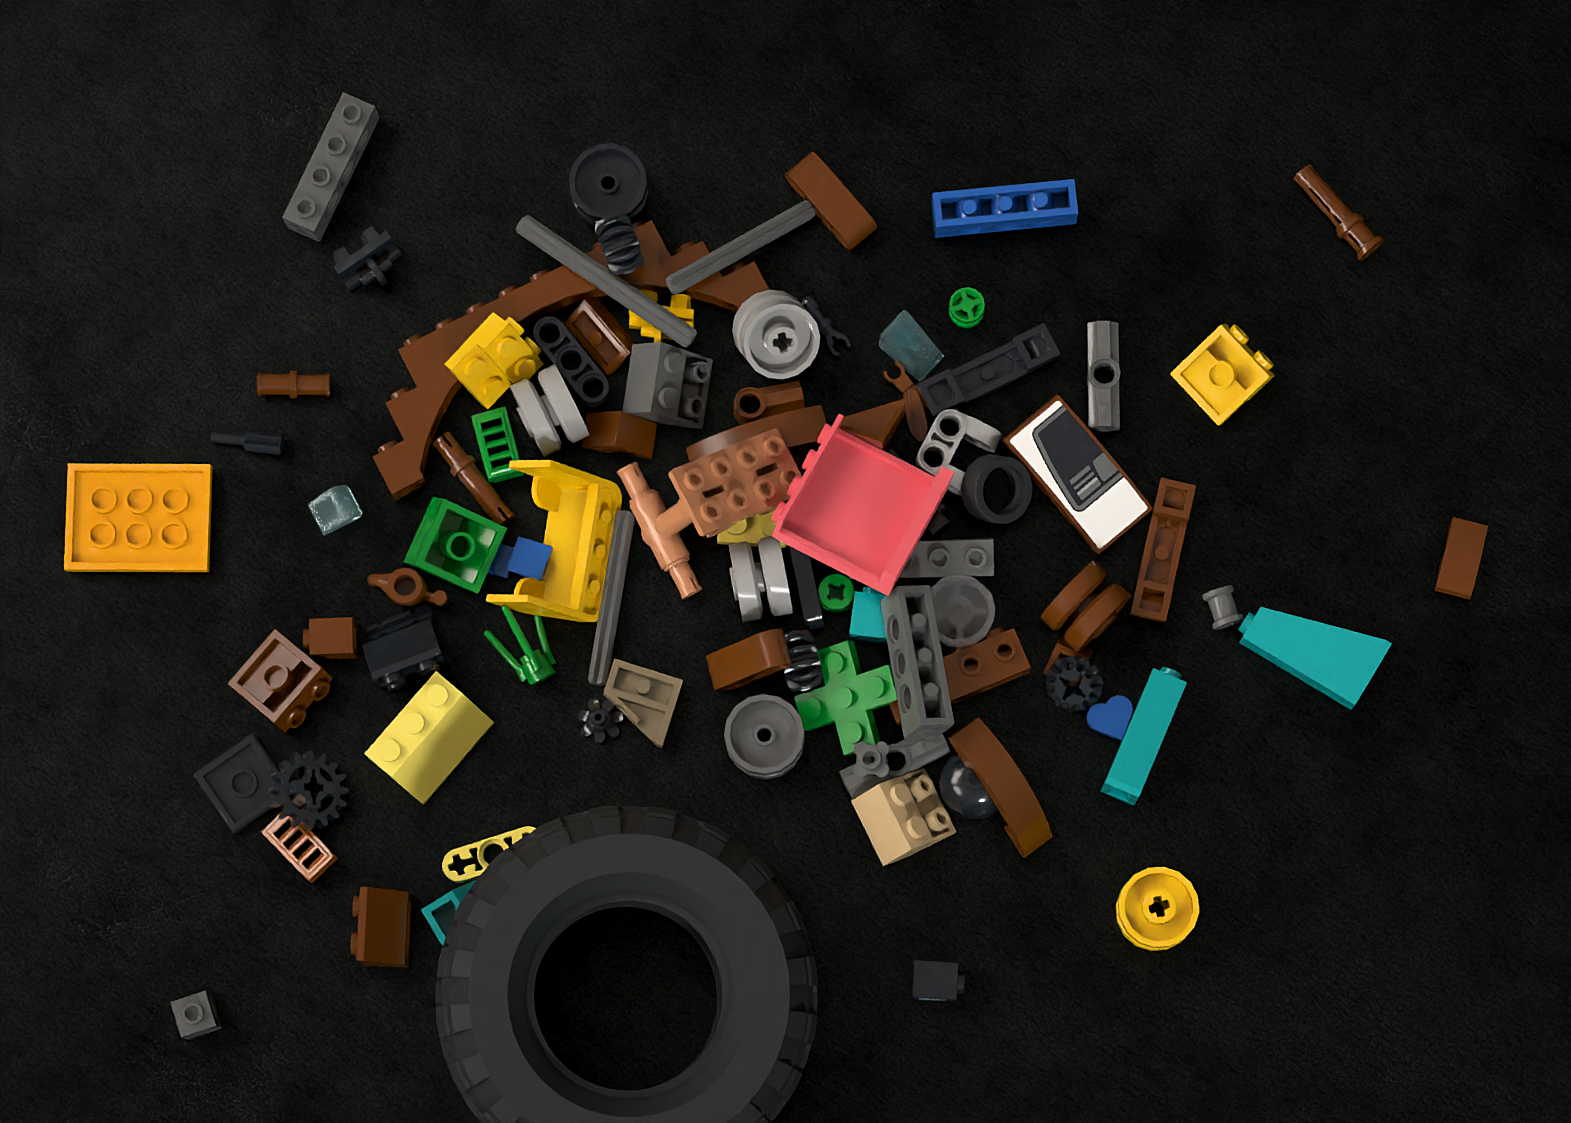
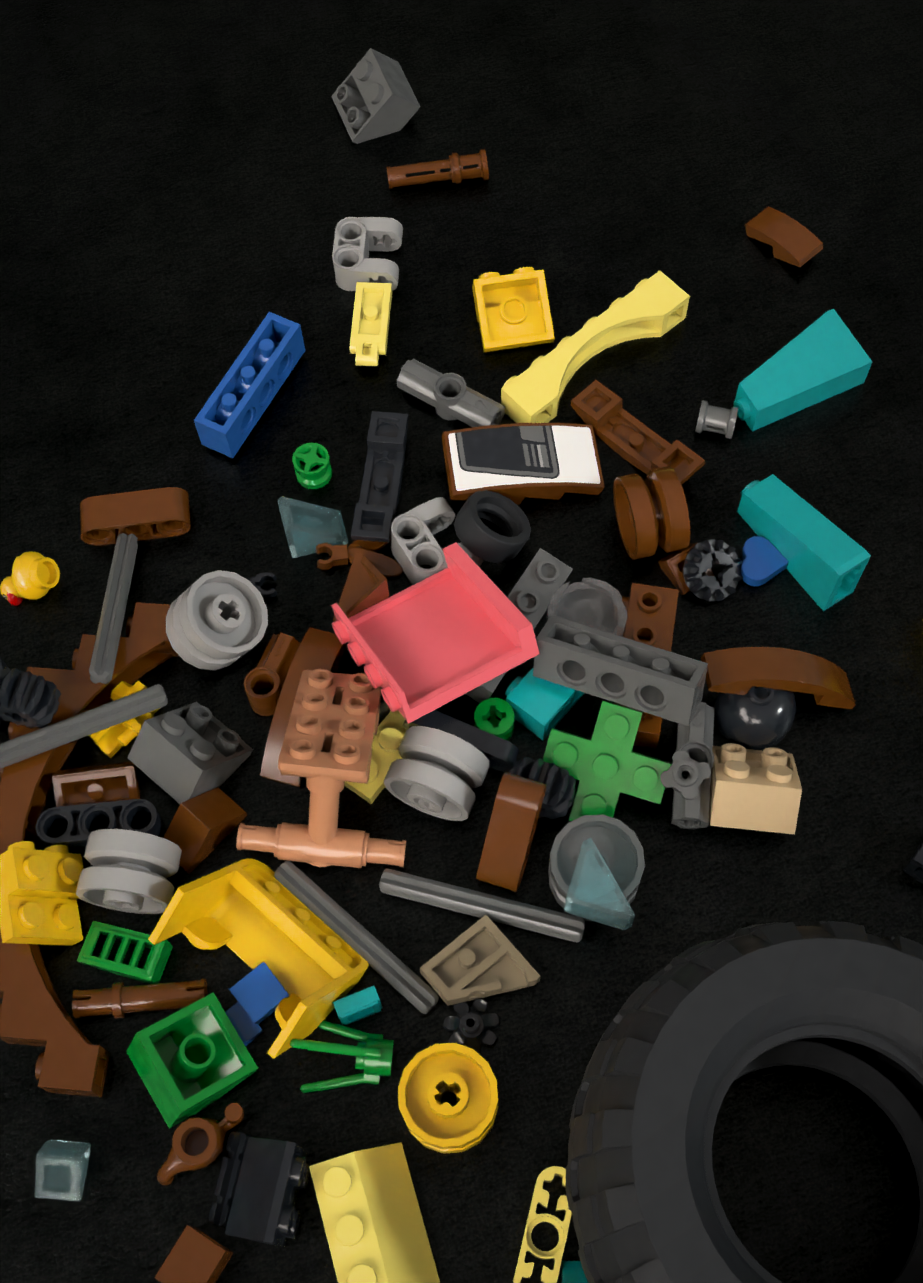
camera: 60 degrees left, 15 degrees down
none -> yellow animal [0,551,60,606]
none -> dark grey slope [331,48,420,144]
none -> light grey piece [332,217,403,291]
none -> teal tile [333,986,383,1025]
none -> light yellow hinge [350,282,392,367]
none -> dark grey axle [379,869,585,943]
none -> yellow wheel [398,1043,498,1154]
none -> light yellow arch [501,271,690,423]
none -> clear light blue slope [564,838,635,930]

